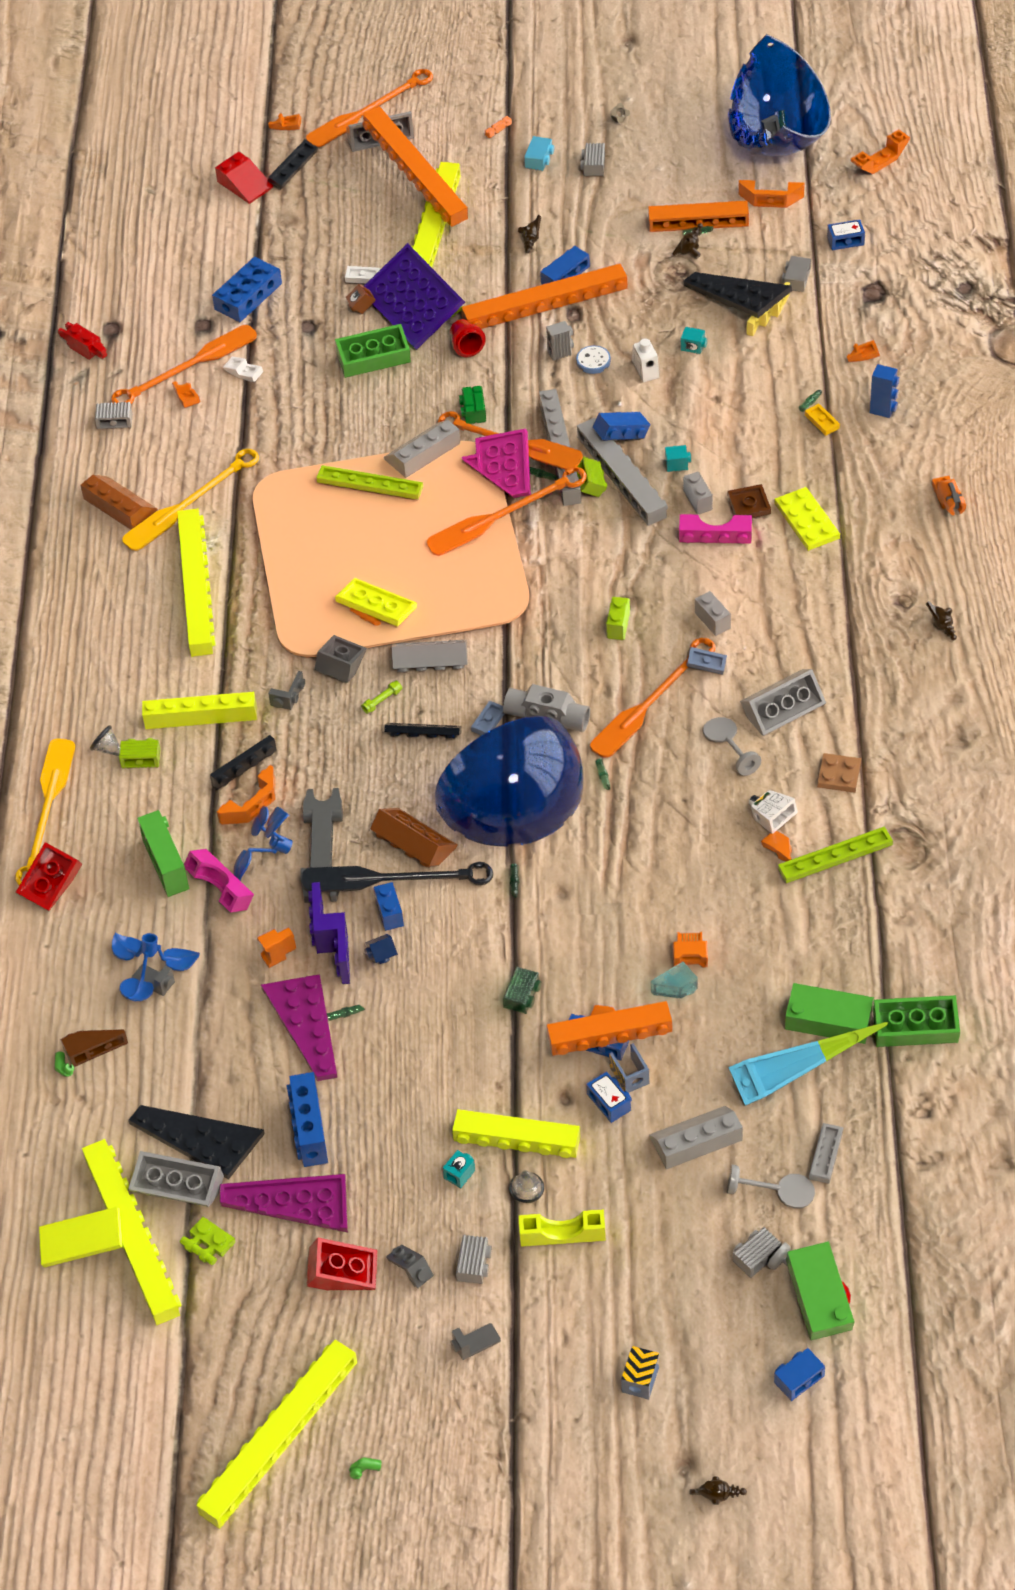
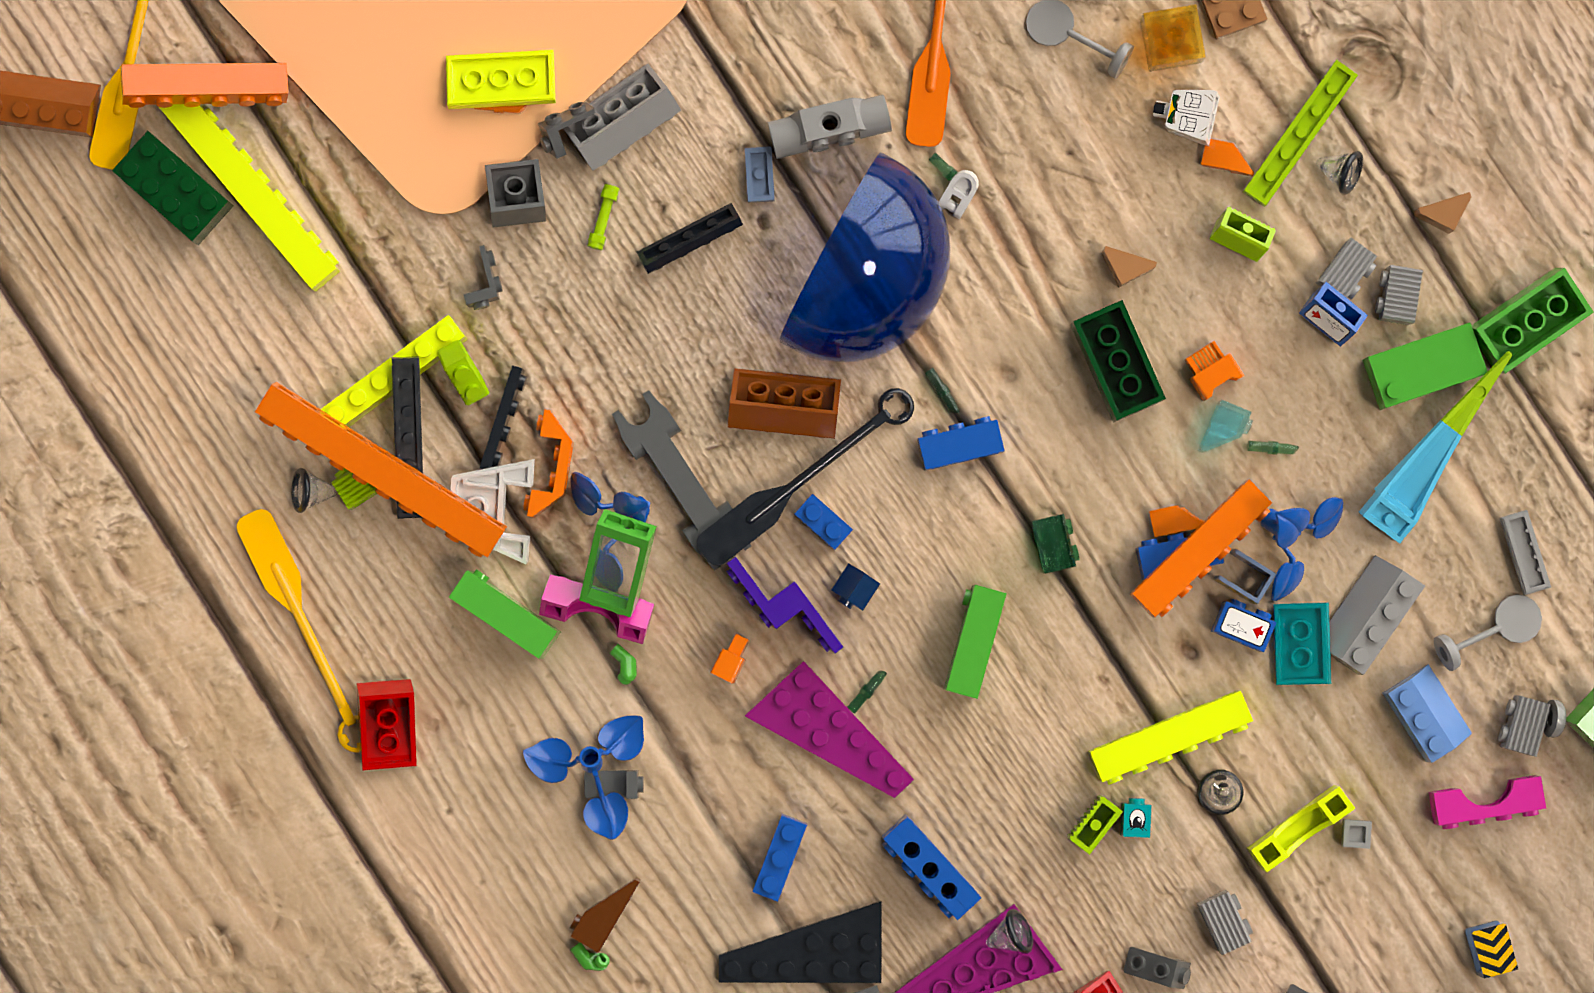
camera: 35 degrees left, 35 degrees up
none -> dark green brick [112,131,234,246]
none -> brick [121,63,288,108]
none -> orange brick [255,382,507,558]
none -> black tile [391,356,423,519]
none -> lime brick [437,340,490,405]
none -> white wing [451,459,535,564]
none -> dark grey bracket [538,102,596,159]
none -> bright green window [579,509,657,618]
none -> bright green arm [609,644,637,685]
none -> blue brick [753,814,807,902]
none -> blue brick [917,416,1005,471]
none -> white plate [937,170,979,220]
none -> bright green brick [944,585,1007,699]
none -> clear hat [986,909,1033,954]
none -> lime brick [1067,795,1123,855]
none -> dark green brick [1070,300,1166,423]
none -> medium nougat slope [1102,246,1157,287]
none -> clear yellow brick [1140,4,1206,72]
none -> lime brick [1209,206,1276,262]
none -> clear green piece [1247,440,1299,455]
none -> blue plant [1261,497,1343,601]
none -> teal tile [1273,602,1332,685]
none -> blue brick [1299,282,1368,347]
none -> clear hat [1316,151,1363,195]
none -> light grey brick [1316,238,1377,300]
none -> light grey plate [1341,819,1372,849]
none -> light grey brick [1375,265,1423,325]
none -> medium blue slope [1383,664,1472,763]
none -> medium nougat slope [1414,192,1472,234]
none -> dark pink arch [1428,775,1547,829]

